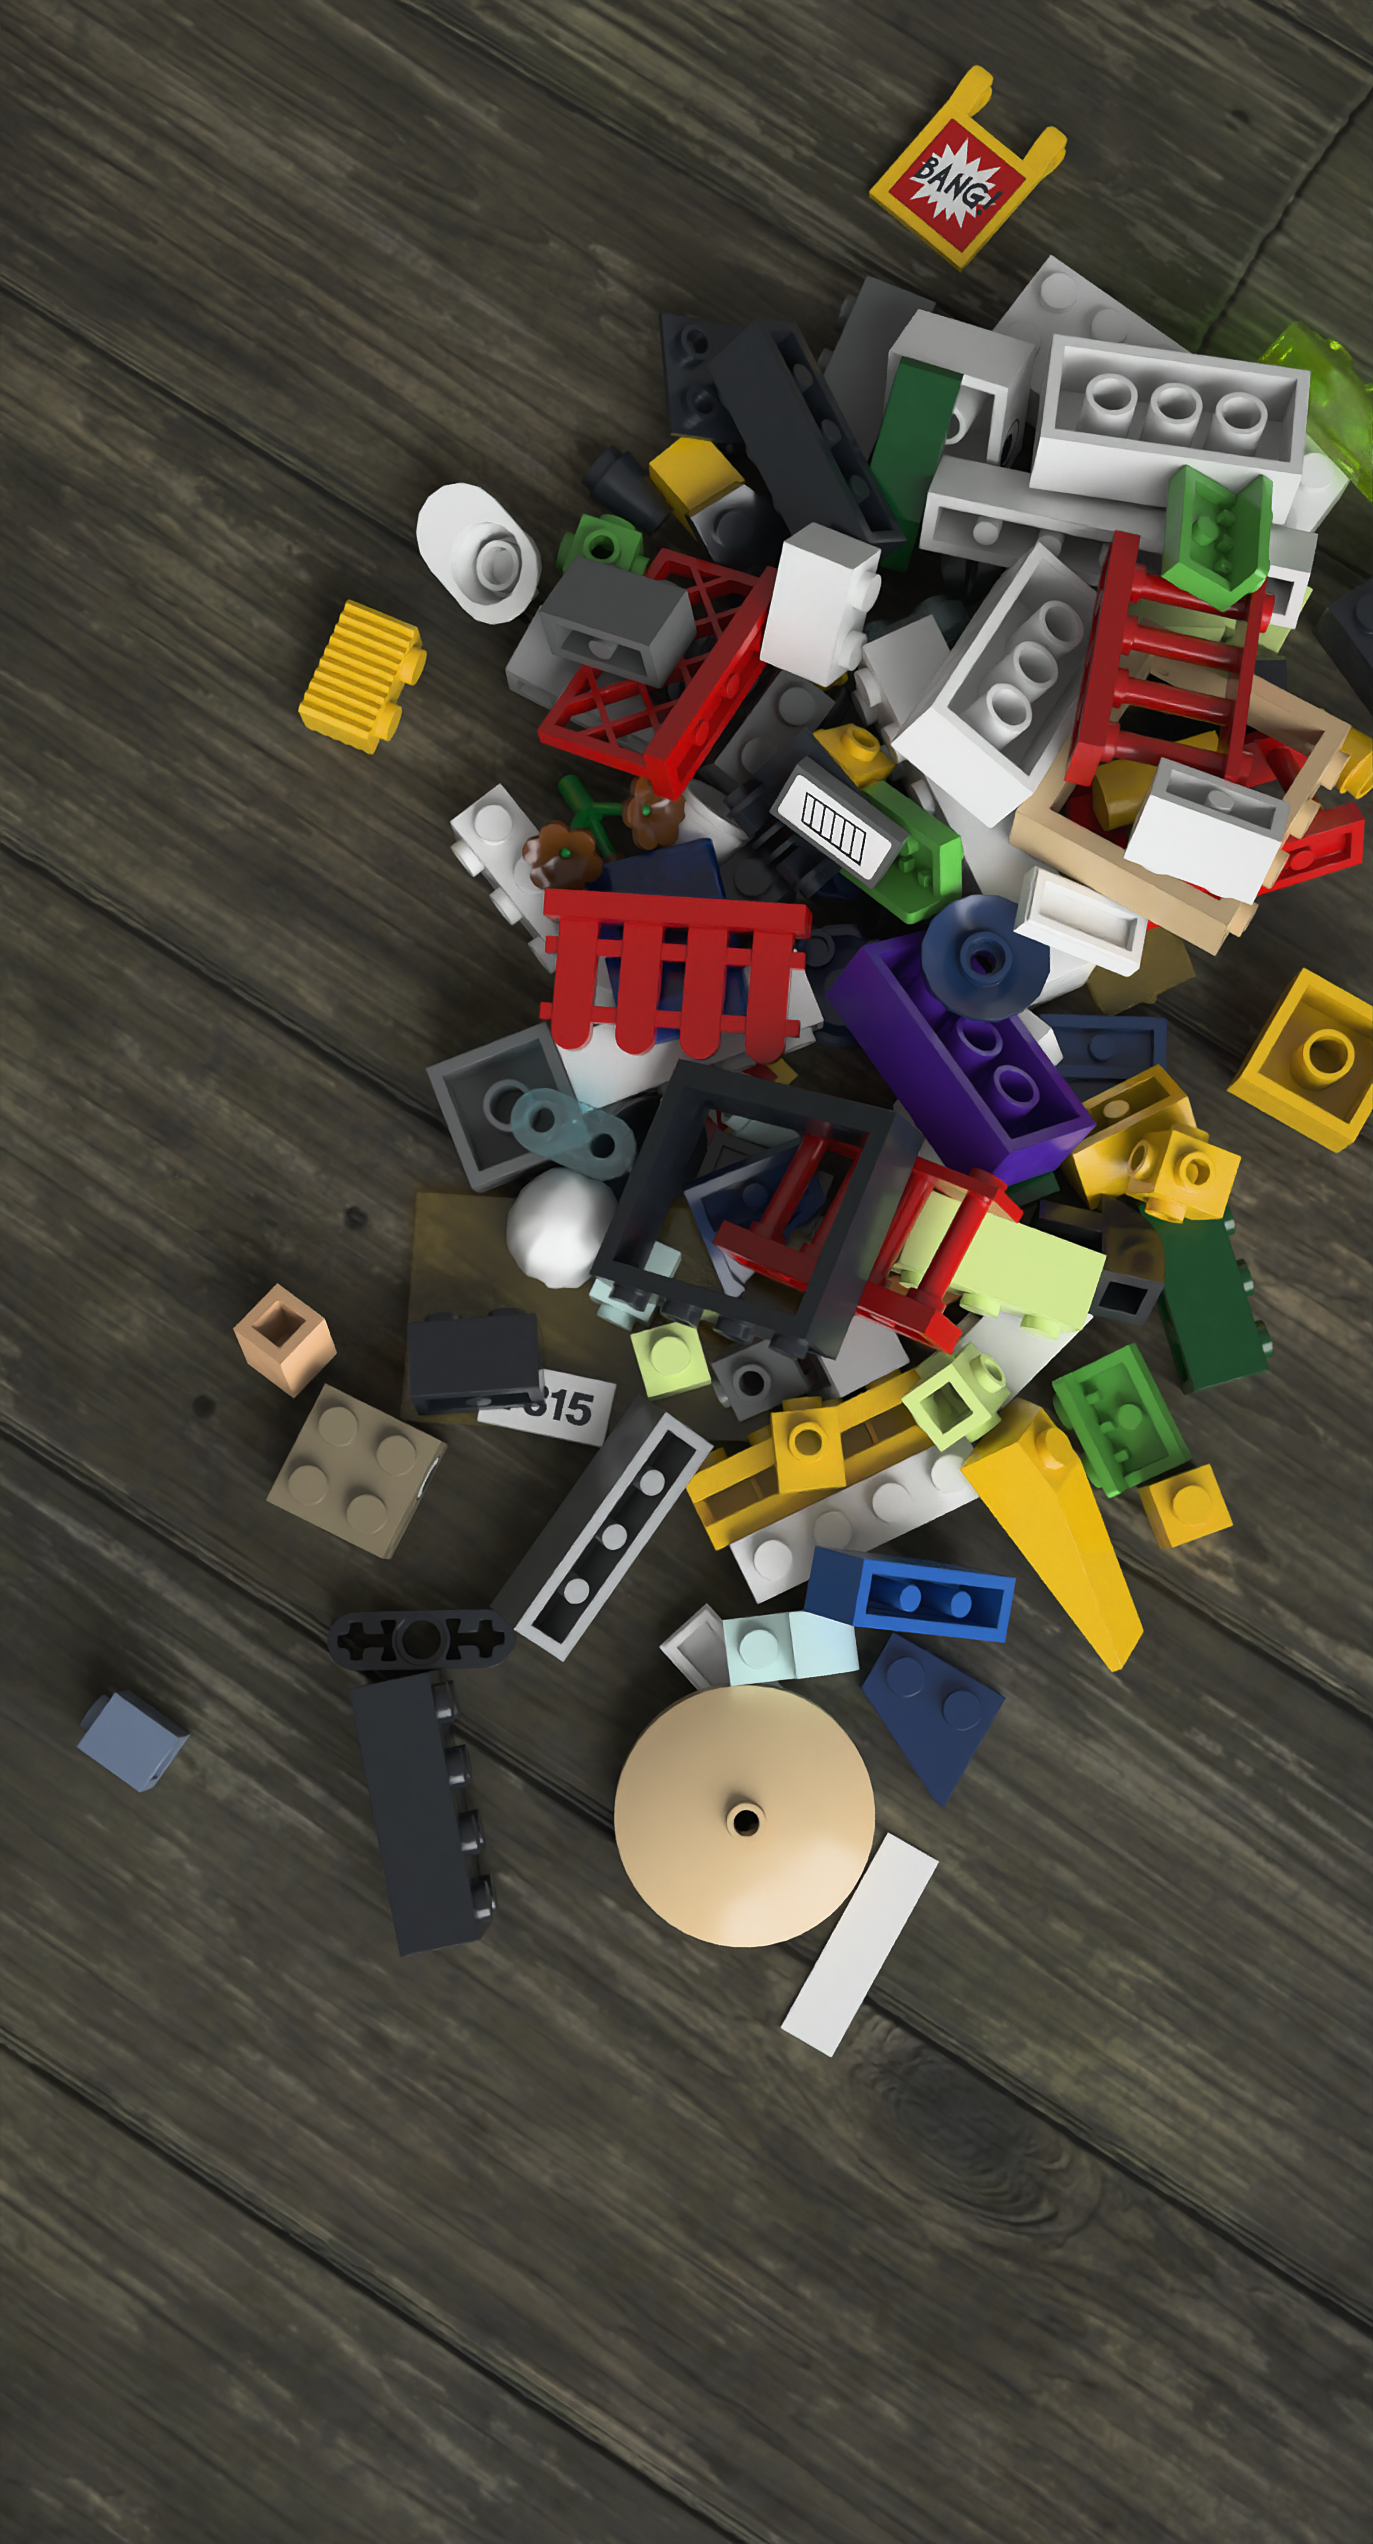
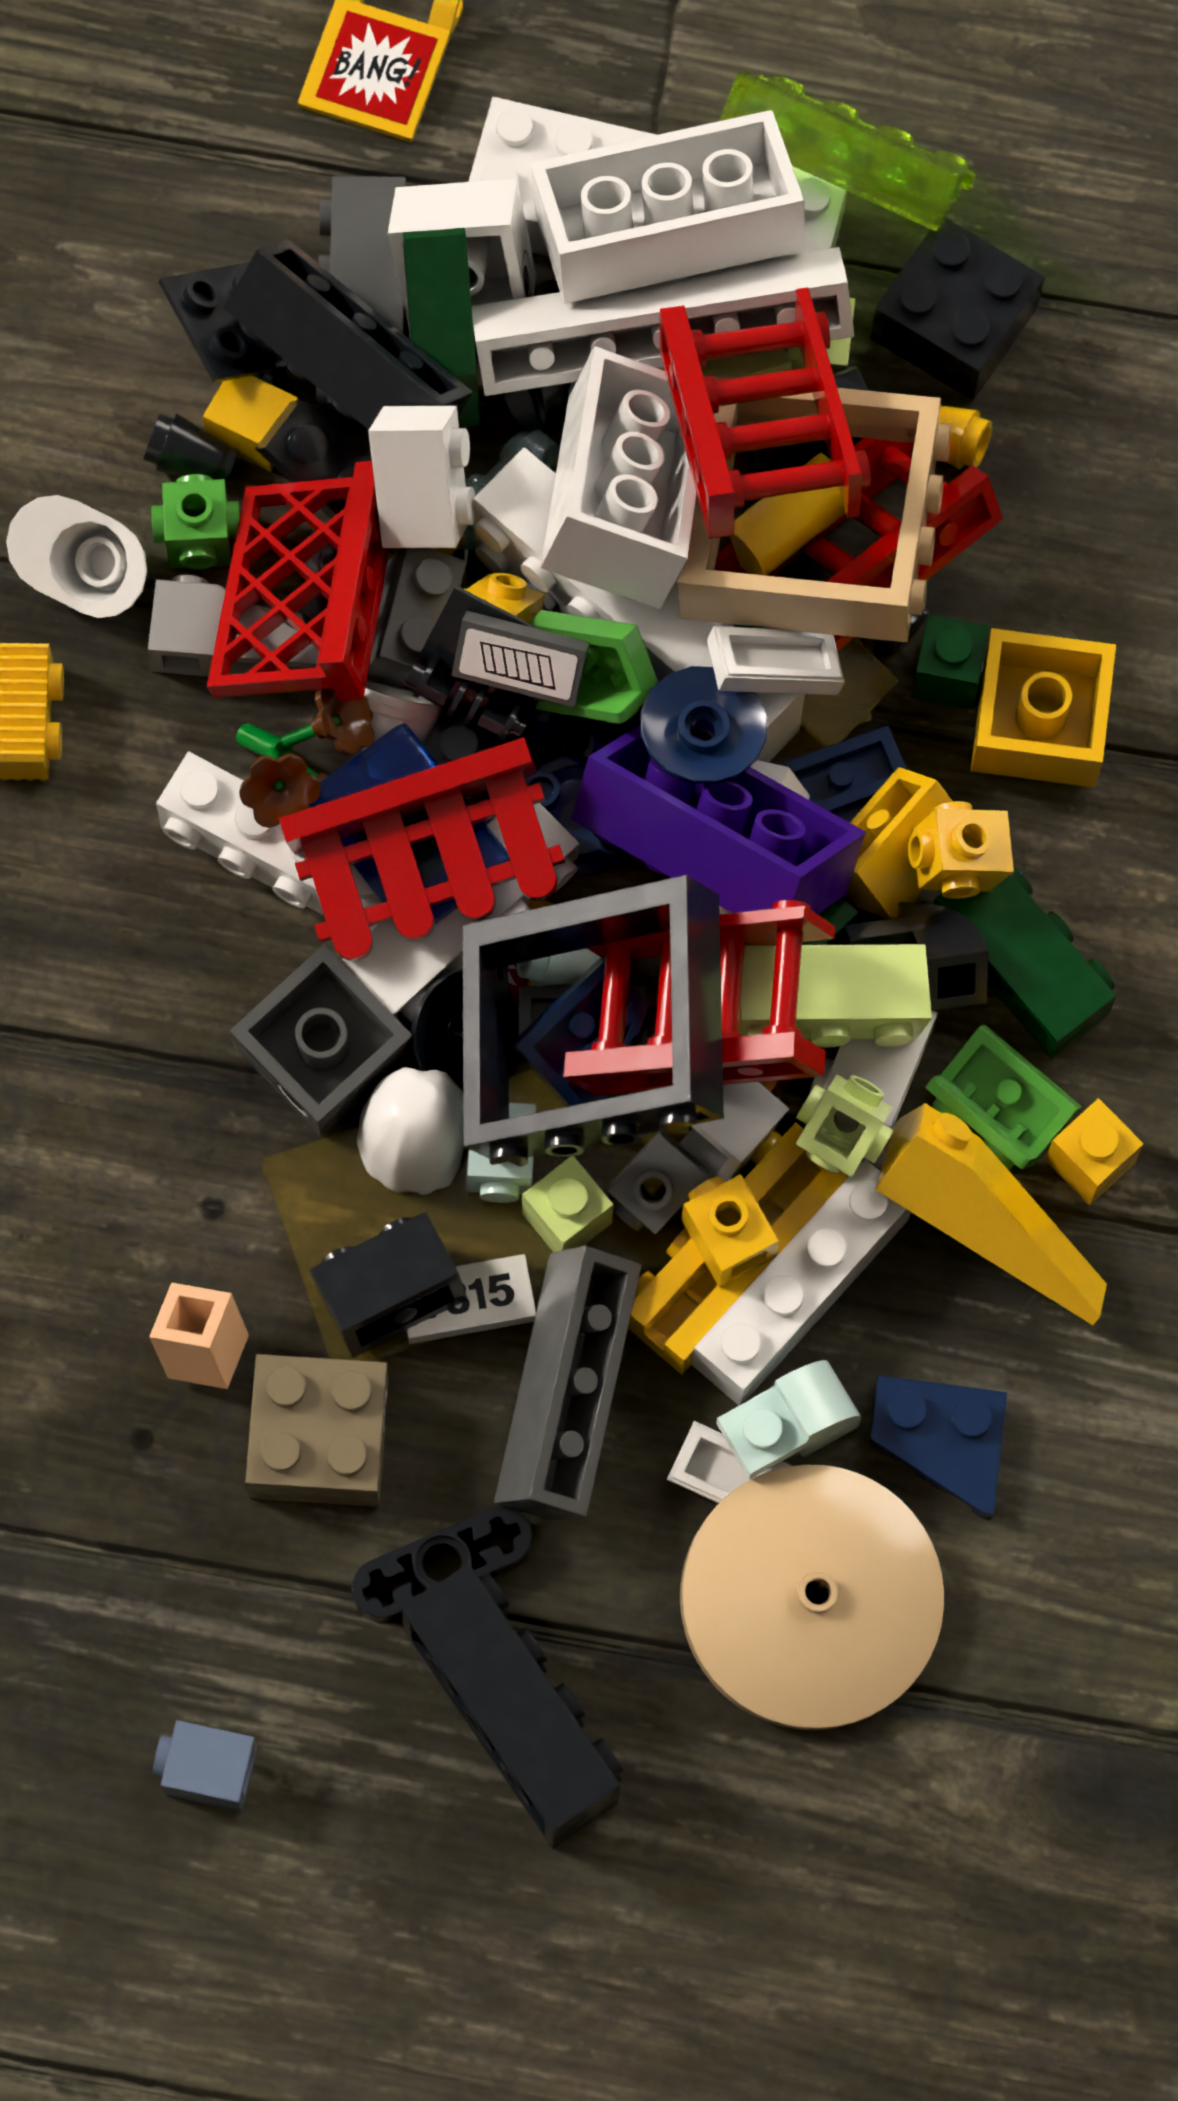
camera: 30 degrees left, 10 degrees down
clear light blue plate [511,1088,637,1181] -> none
dark grey brick [539,556,698,689] -> none
white sticker [780,1833,939,2057] -> none
blue brick [804,1546,1016,1643] -> none
white brick [1123,757,1291,905] -> none
bright green bracket [1161,464,1273,612] -> none
none -> dark green brick [911,614,989,710]

